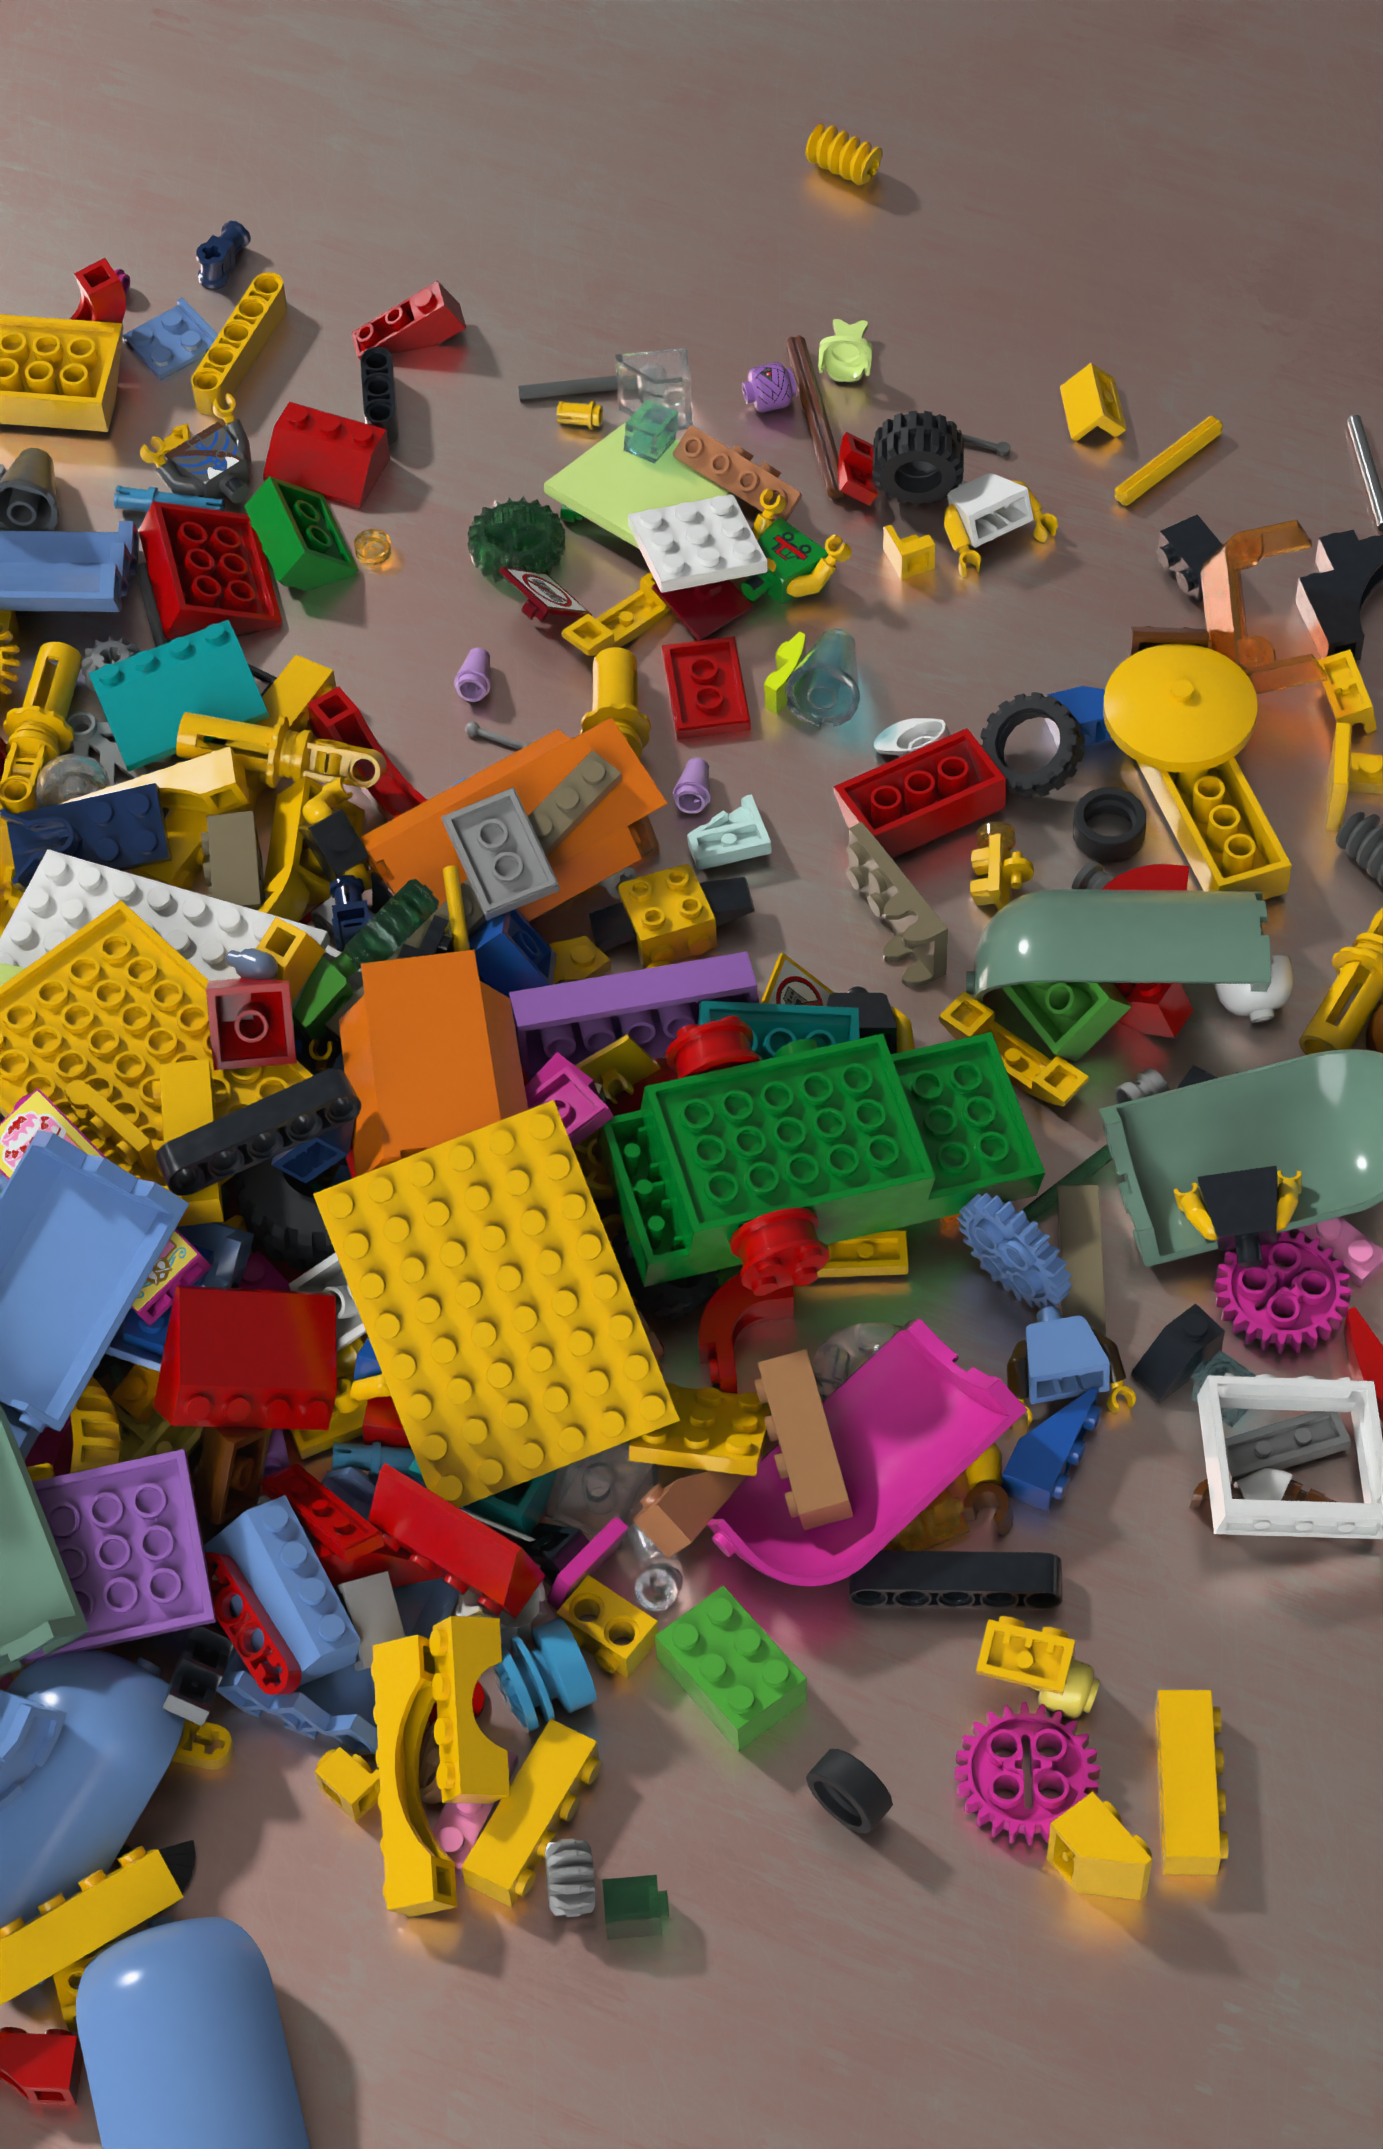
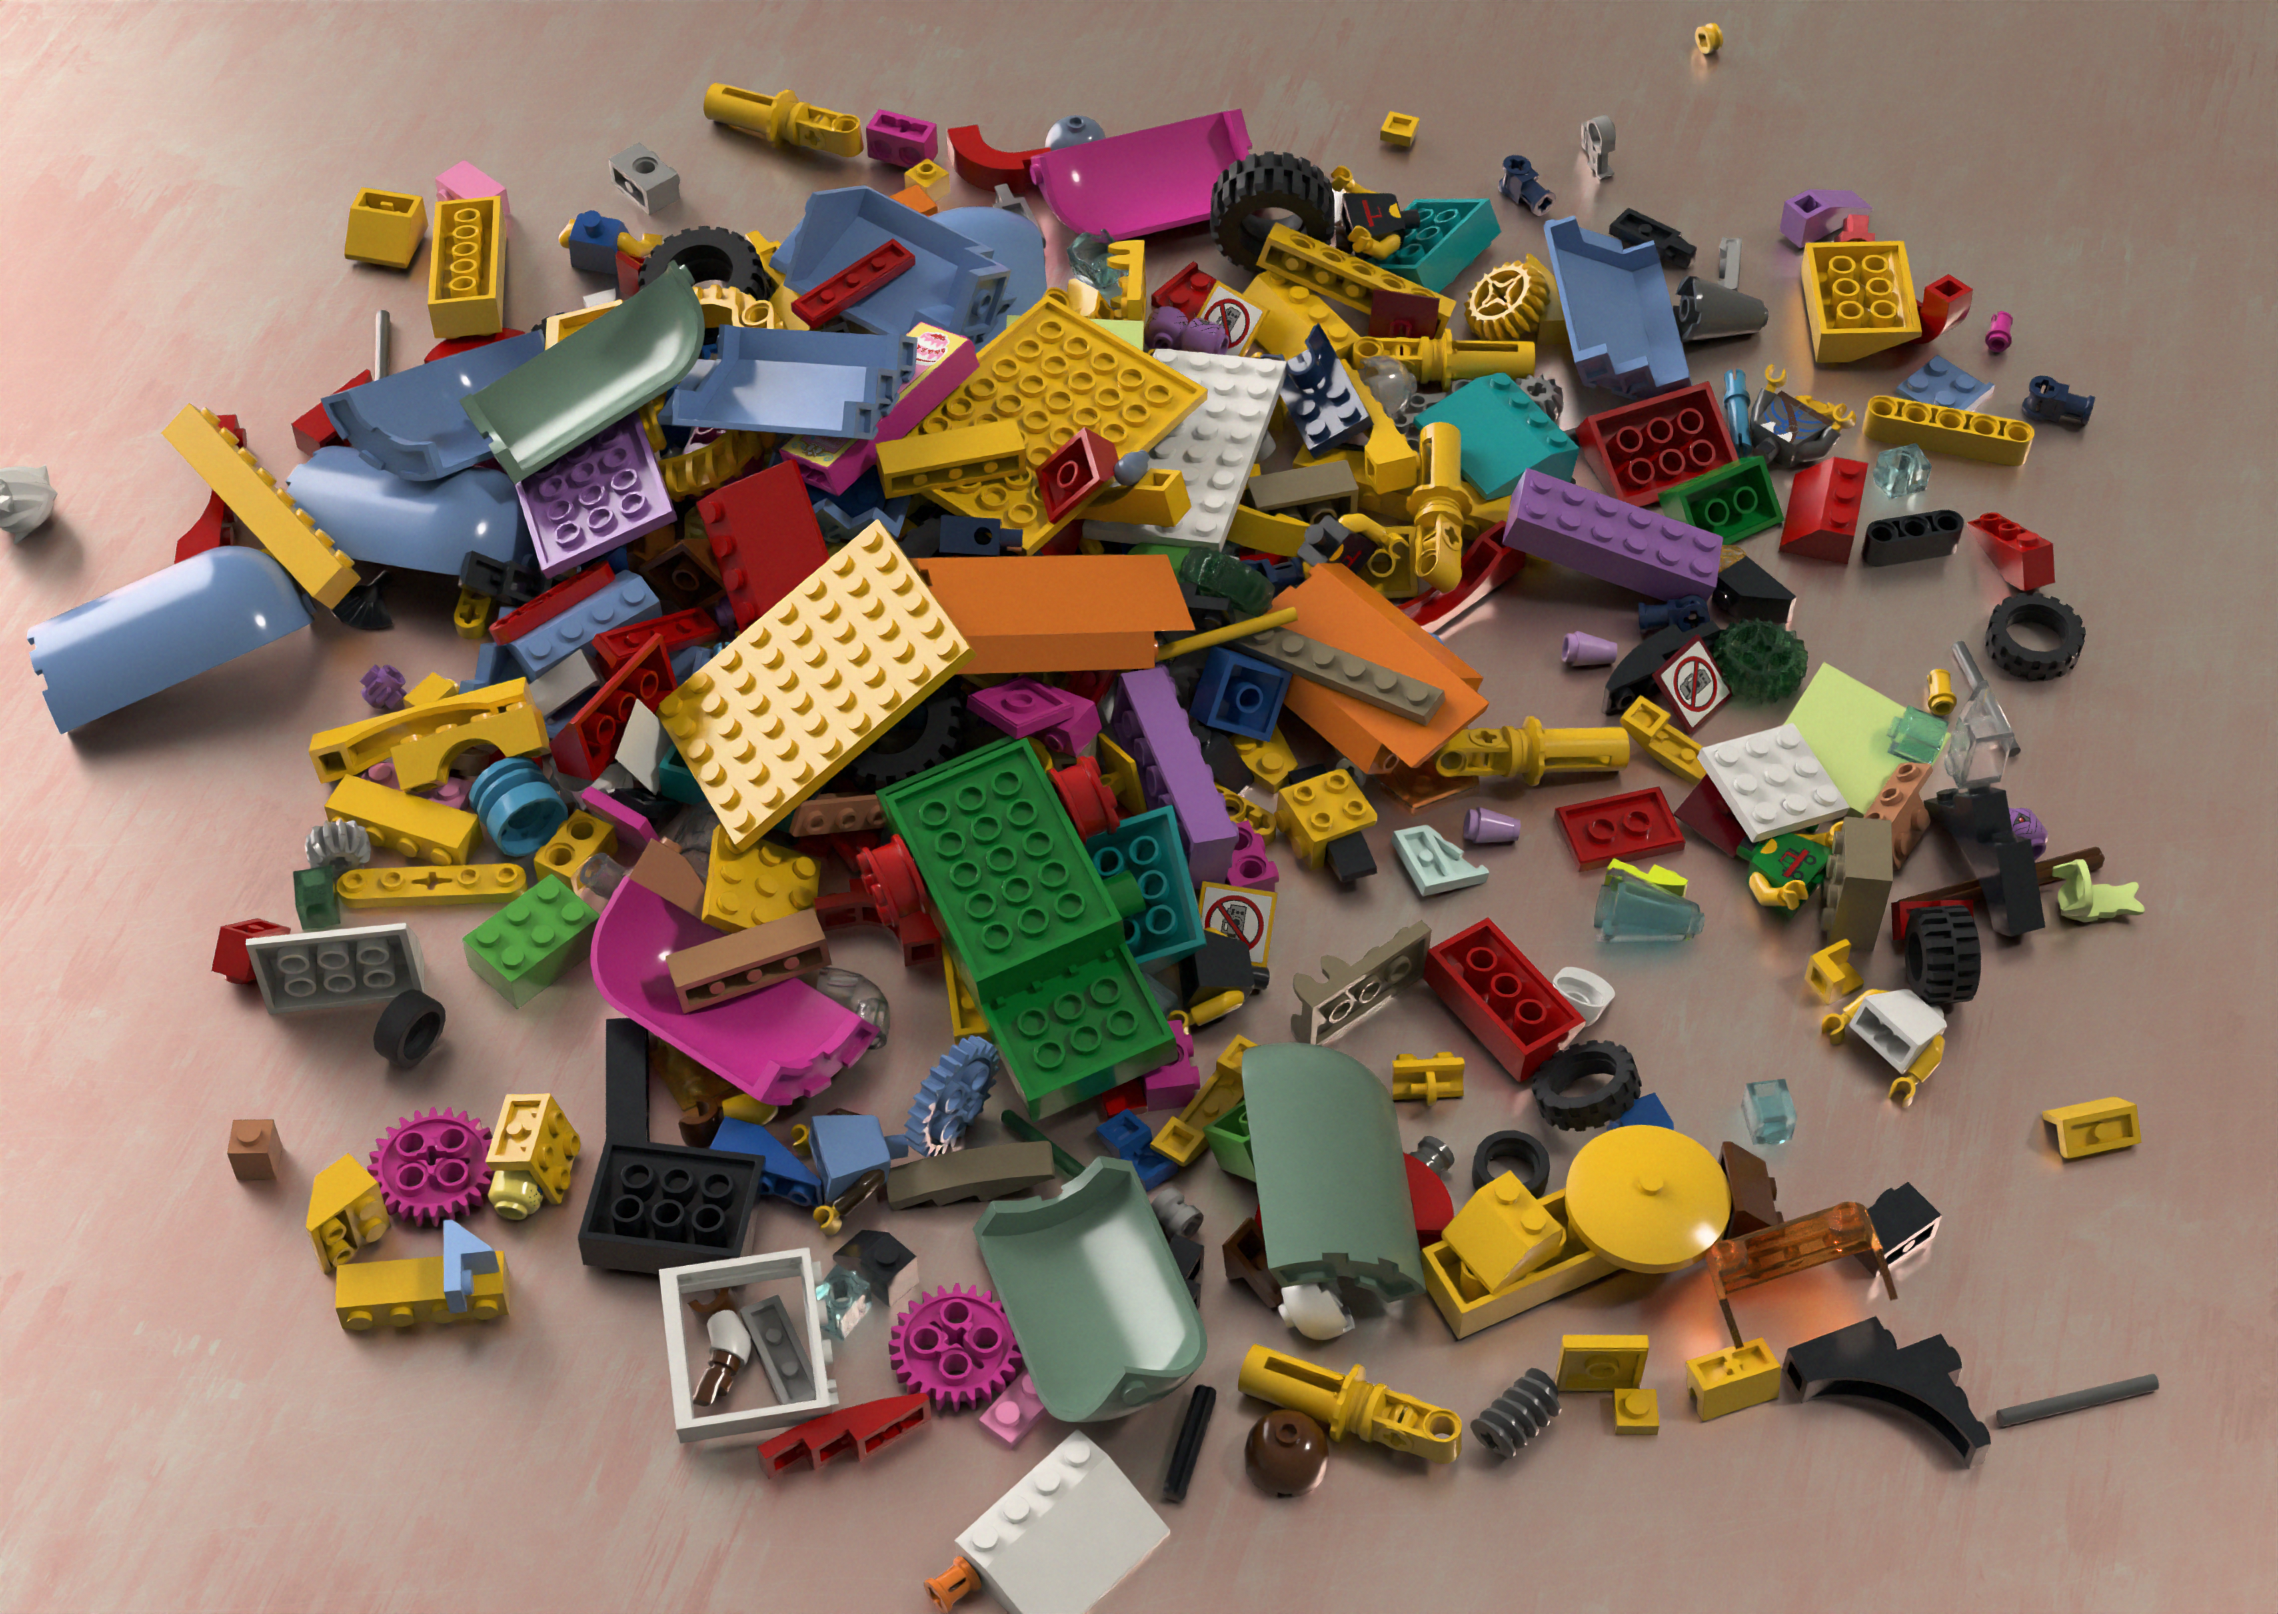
camera: 80 degrees right, 5 degrees down
yellow hinge [64,1078,157,1173] -> none
black beam [156,1069,362,1196] -> none
light grey tile [441,787,560,920] -> none
light grey hinge [465,722,533,750] -> none
dark grey hinge [963,434,1011,457] -> none
clear yellow tile [977,822,1016,851] -> none
yellow axle [1114,416,1223,506] -> none
black torso [1173,1166,1302,1268] -> none
none -> red slope [211,918,291,985]
none -> nougat brick [227,1119,282,1180]
none -> white slope [246,923,425,1014]
none -> yellow piece [337,863,528,908]
none -> medium lavender gear [360,665,407,709]
none -> light blue slope [444,1219,500,1313]
none -> black slope [578,1137,766,1274]
none -> blue slope [1095,1108,1179,1192]
none -> reddish brown slope [1222,1217,1283,1308]
none -> yellow slope [1441,1170,1563,1295]
none -> medium lavender brick [1502,468,1723,612]
none -> black slope [1601,620,1721,715]
none -> dark blue connector [1638,594,1710,634]
none -> black slope [1712,556,1797,624]
none -> clear light blue brick [1741,1079,1797,1145]
none -> dark tan brick [1820,816,1893,951]
none -> clear light blue brick [1873,443,1932,500]
none -> black arch [1924,782,2045,936]
none -> black tyre [1985,593,2086,681]

